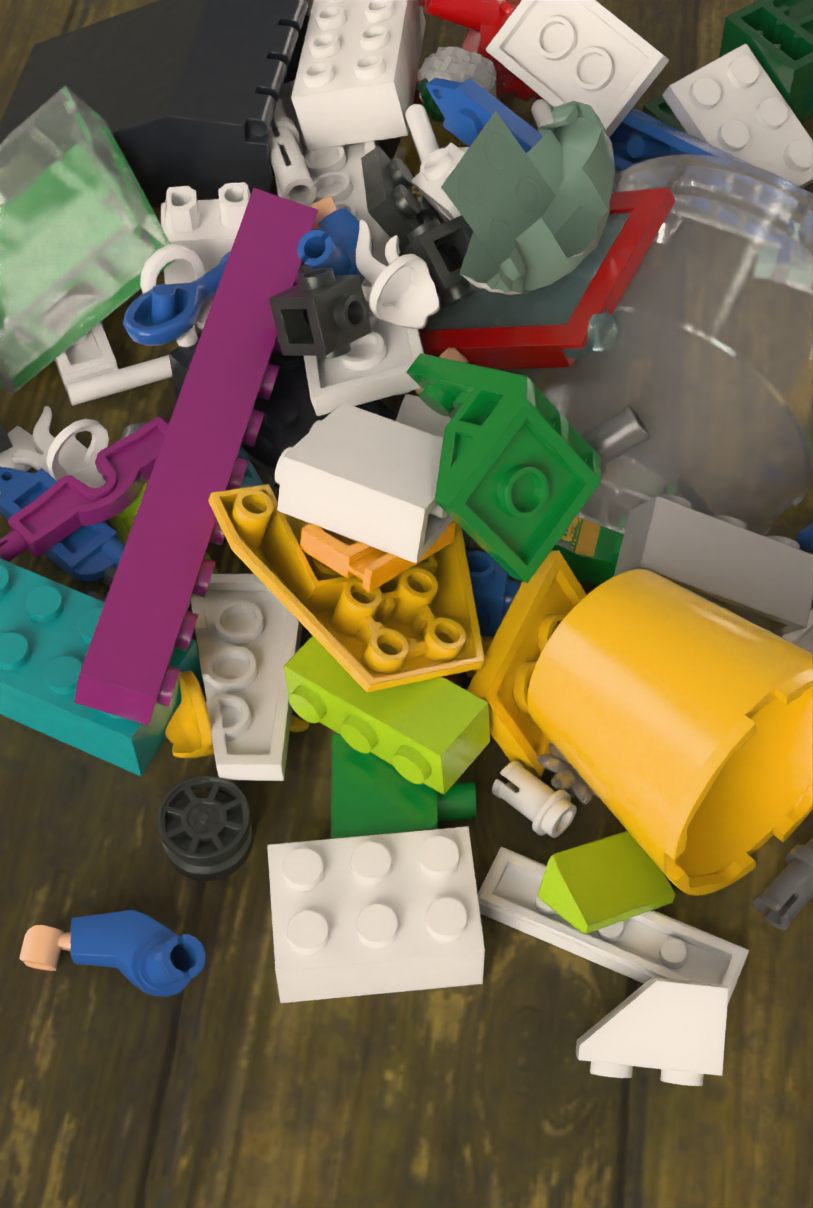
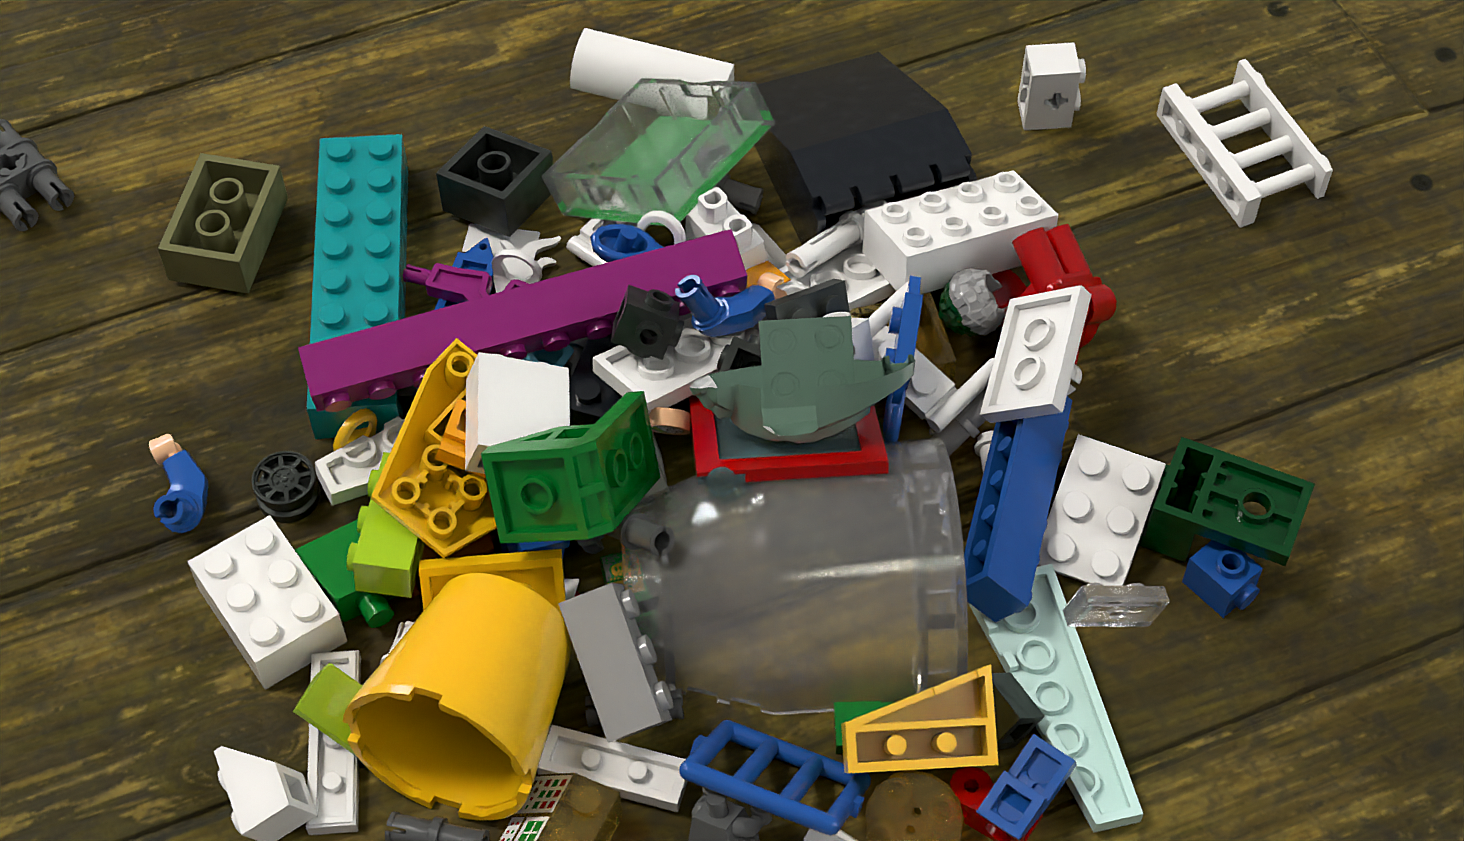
camera: 60 degrees right, 0 degrees up
white piece [356,219,440,329] -> none

